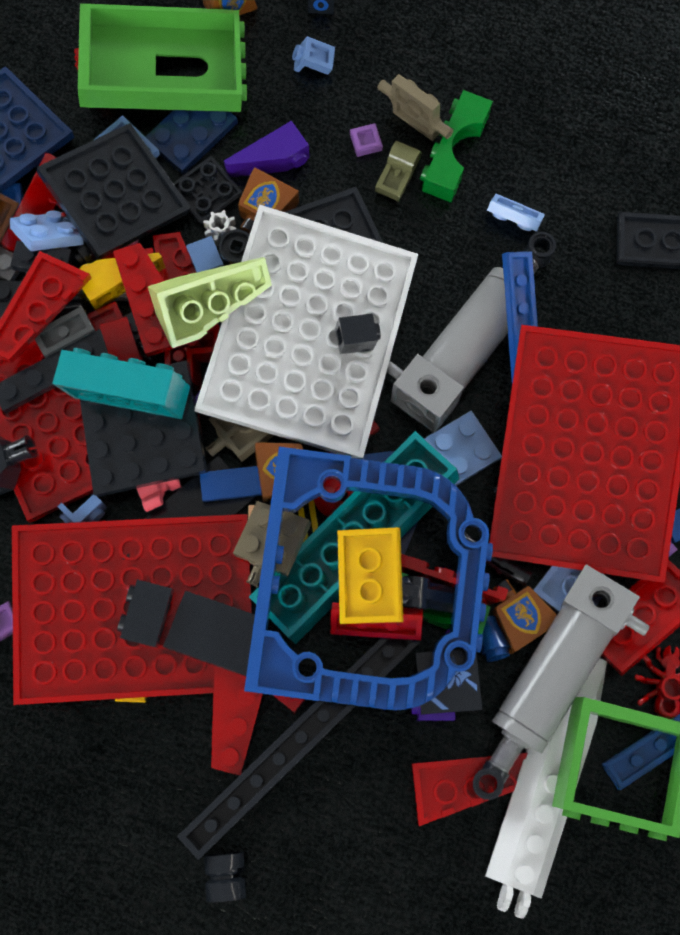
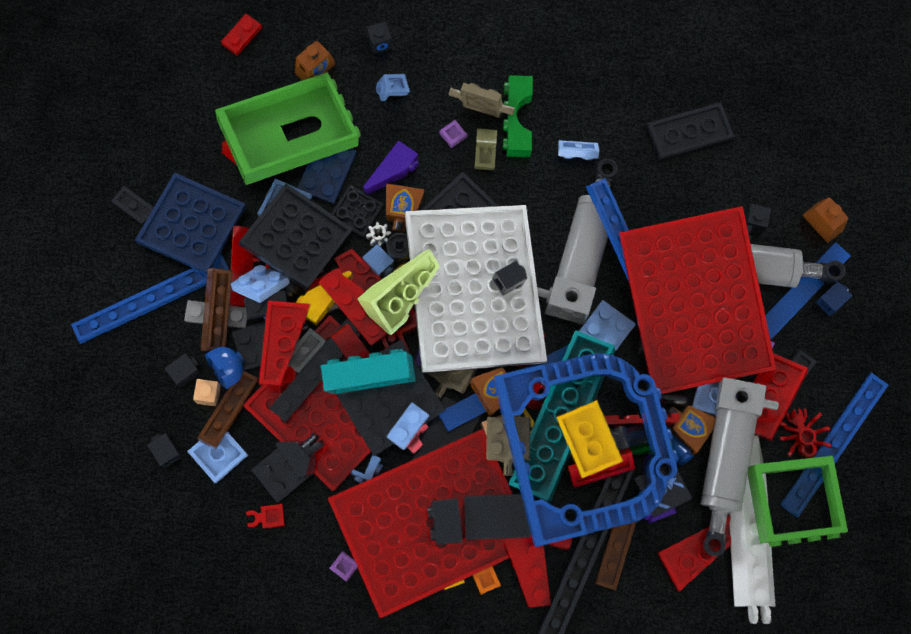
camera: 25 degrees left, 0 degrees up
none -> light blue plate [387,403,430,450]
none -> orange plate [472,566,501,594]
none -> reddish brown tile [595,502,636,590]

